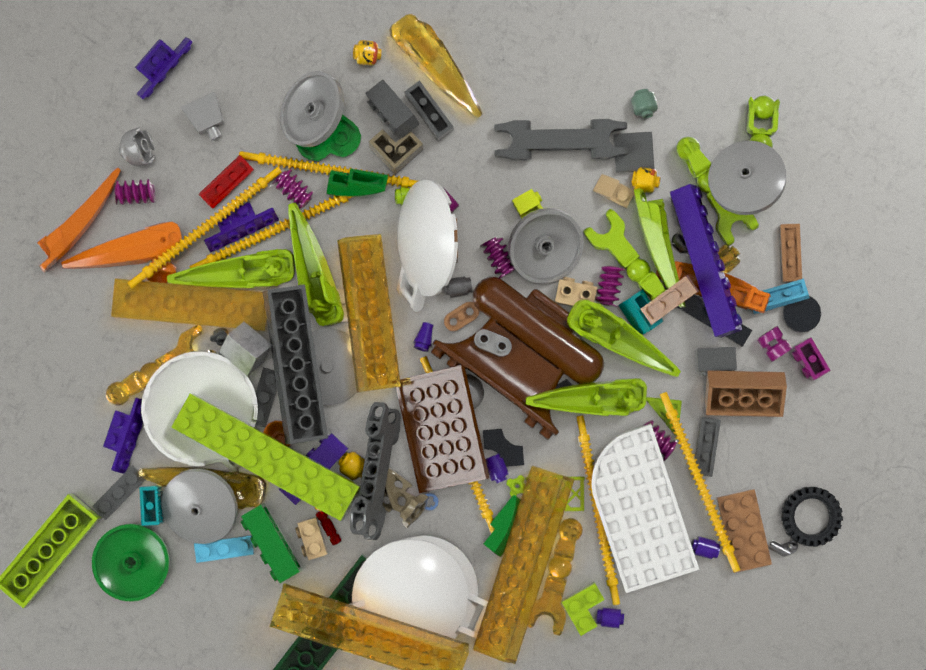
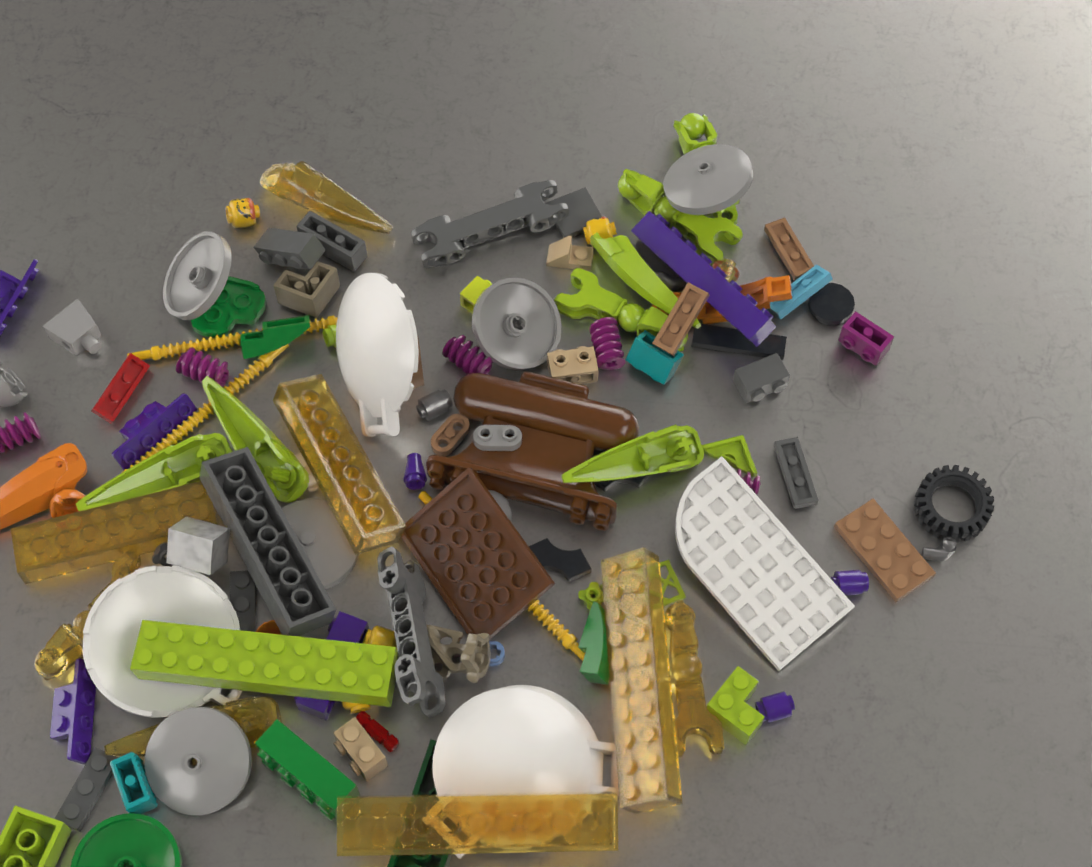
camera: 20 degrees left, 25 degrees down
yellow hose [127,167,282,289] -> none
medium azure plate [194,535,254,563] -> none
dark purple brick [485,454,509,483] -> none
lime piece [567,299,681,377] -> none
yellow hose [576,415,620,605] -> none
sand green head [631,89,658,119] -> none
yellow hose [660,391,741,573] -> none
medium nougat brick [705,371,787,417] -> none
magenta wheel [757,326,792,362] -> none

